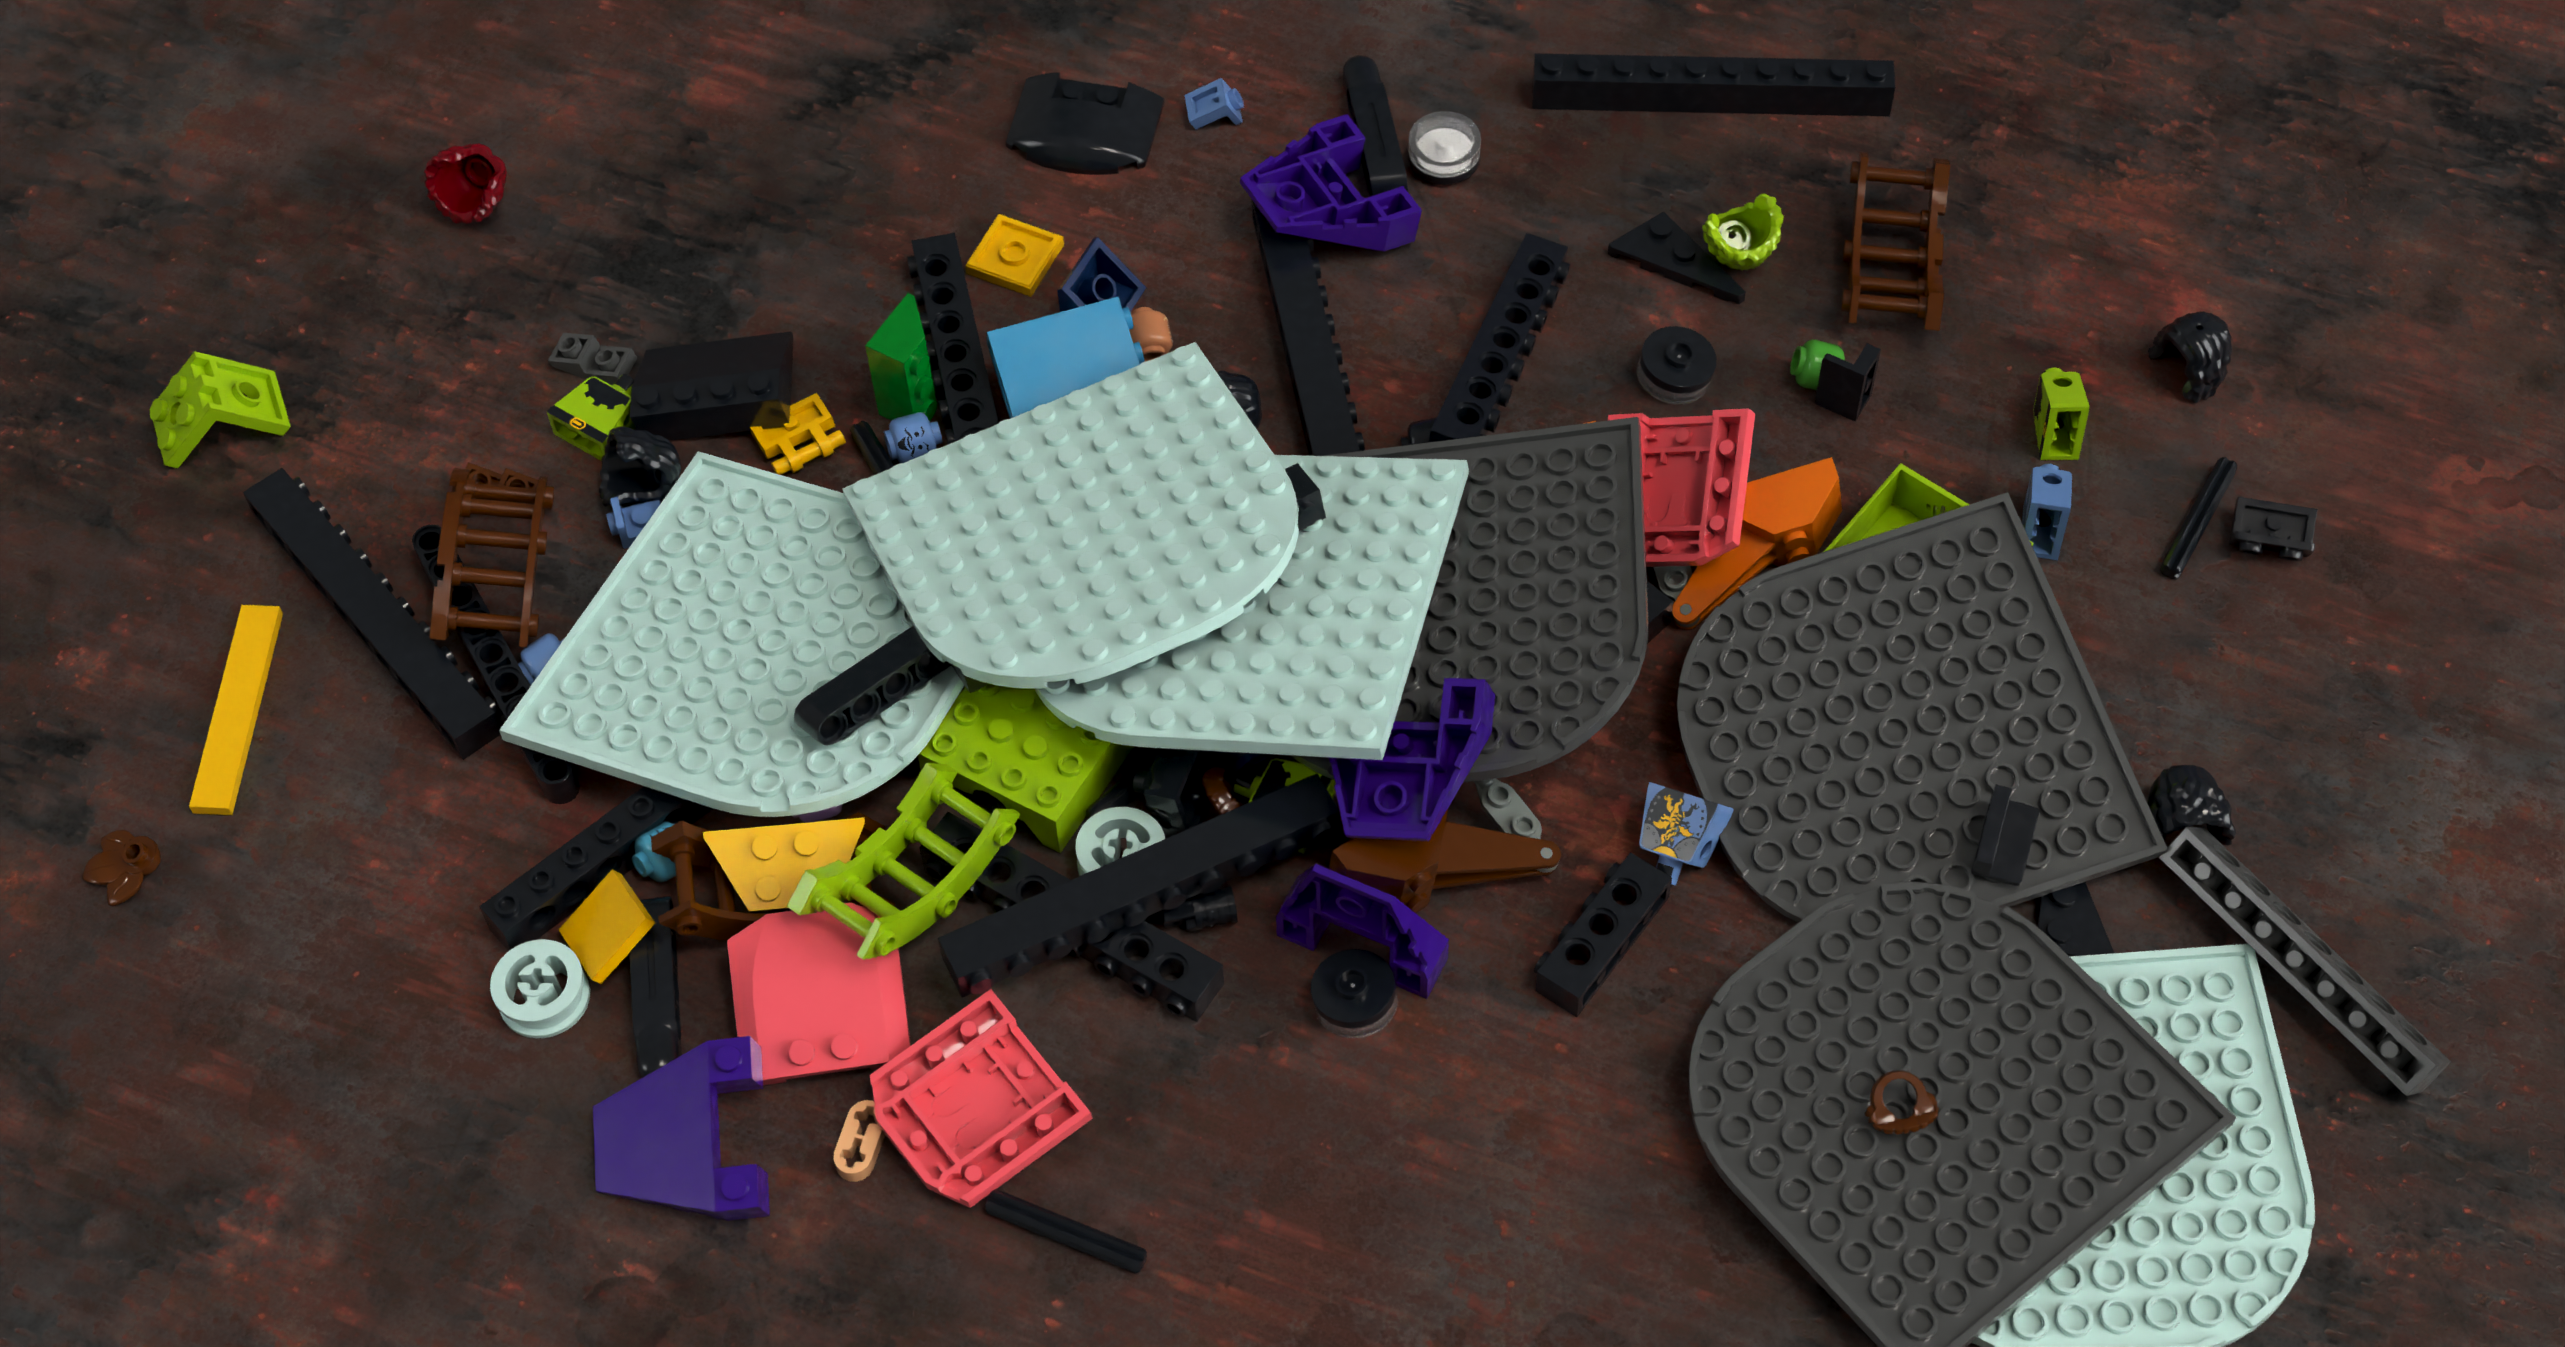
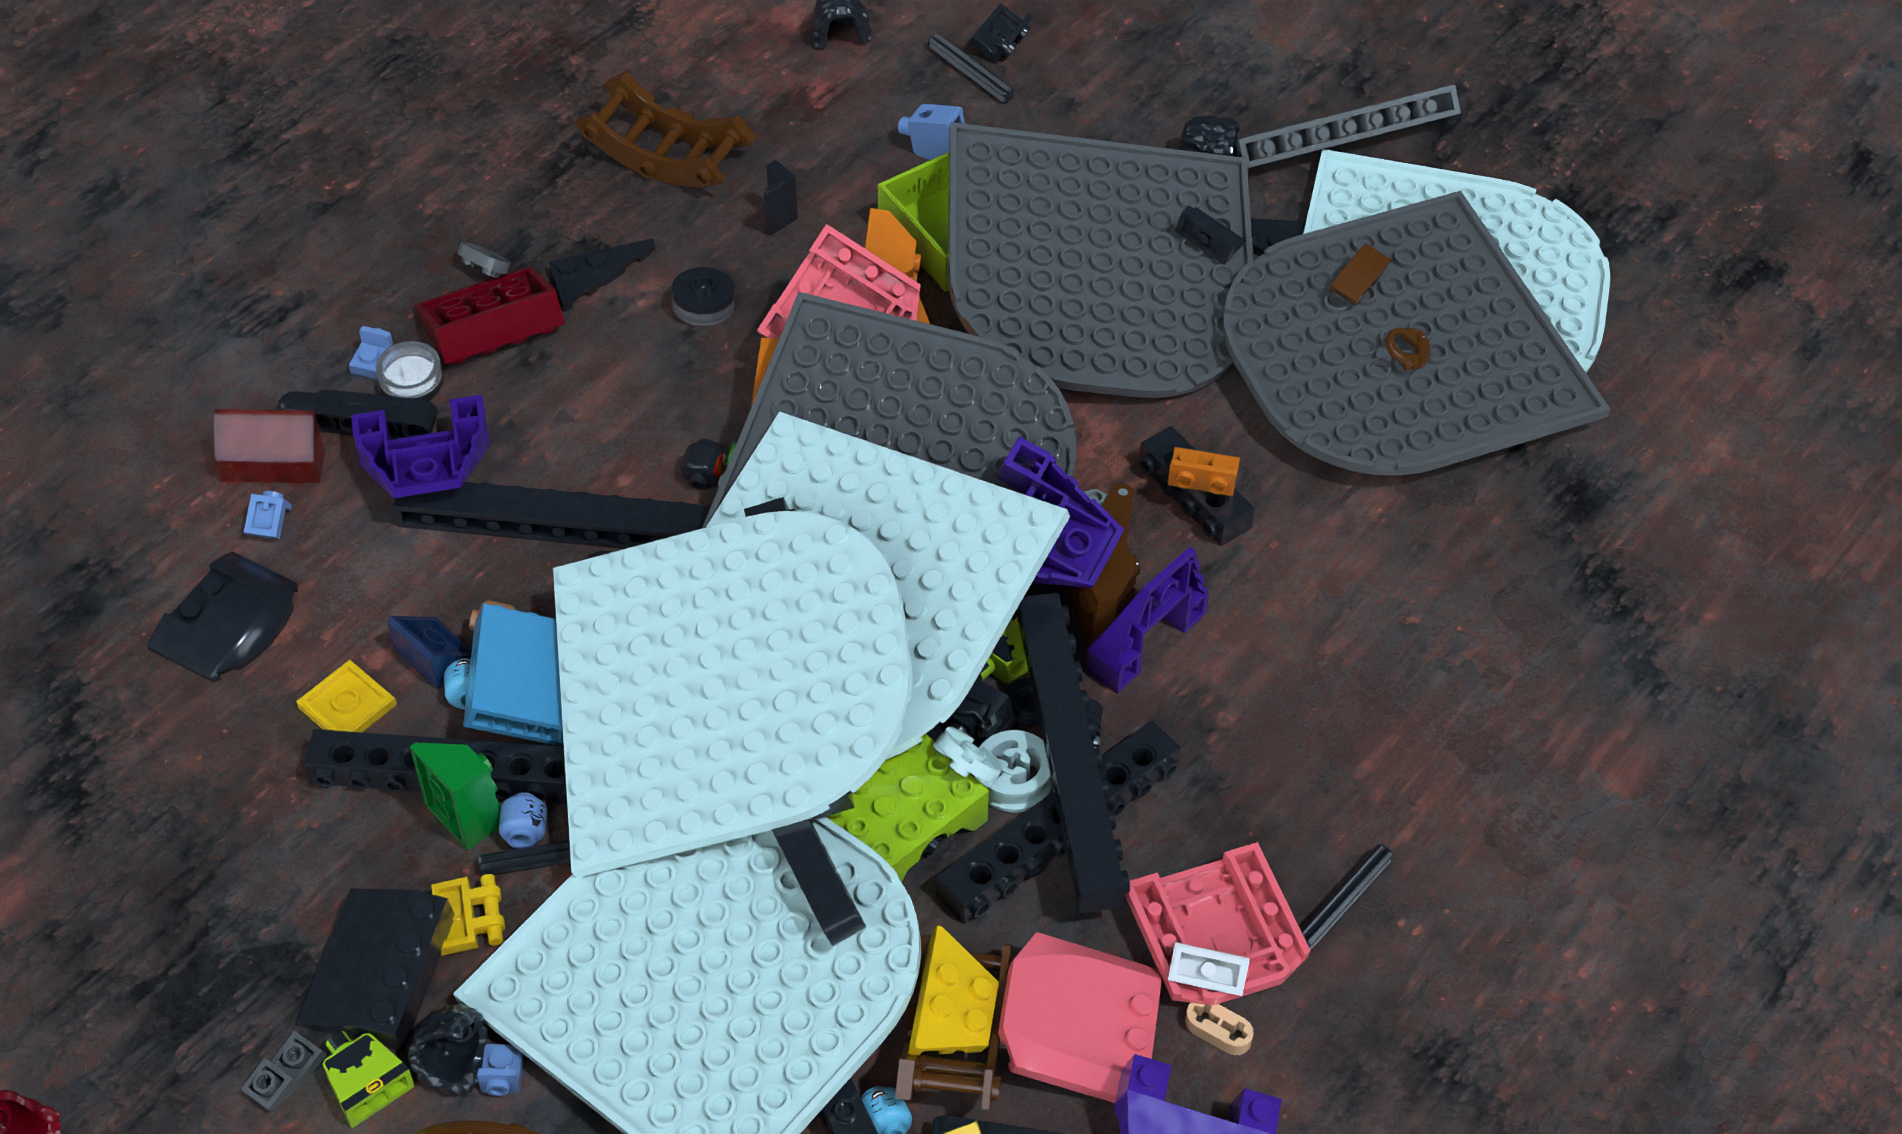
camera: 75 degrees left, 5 degrees down
lime fence [787,763,1021,959] -> none
reddish brown piece [1201,766,1244,815] -> none
black piece [1311,949,1398,1038] -> none
black brick [1428,233,1571,443] -> none
black brick [1533,53,1895,117] -> none
torso [1639,782,1734,885] -> none
lime hair [1702,193,1784,270] -> none
bright green head [1790,340,1848,391] -> none
lime torso [2033,368,2090,460] -> none
none -> slope [214,409,325,484]
none -> medium blue bracket [349,326,395,380]
none -> dark red slope [414,266,565,365]
none -> dark grey plate [457,241,511,278]
none -> light aqua plate [933,727,1003,788]
none -> orange bracket [1168,447,1240,496]
none -> white slope [1168,942,1250,996]
none -> reddish brown slope [1330,243,1392,306]

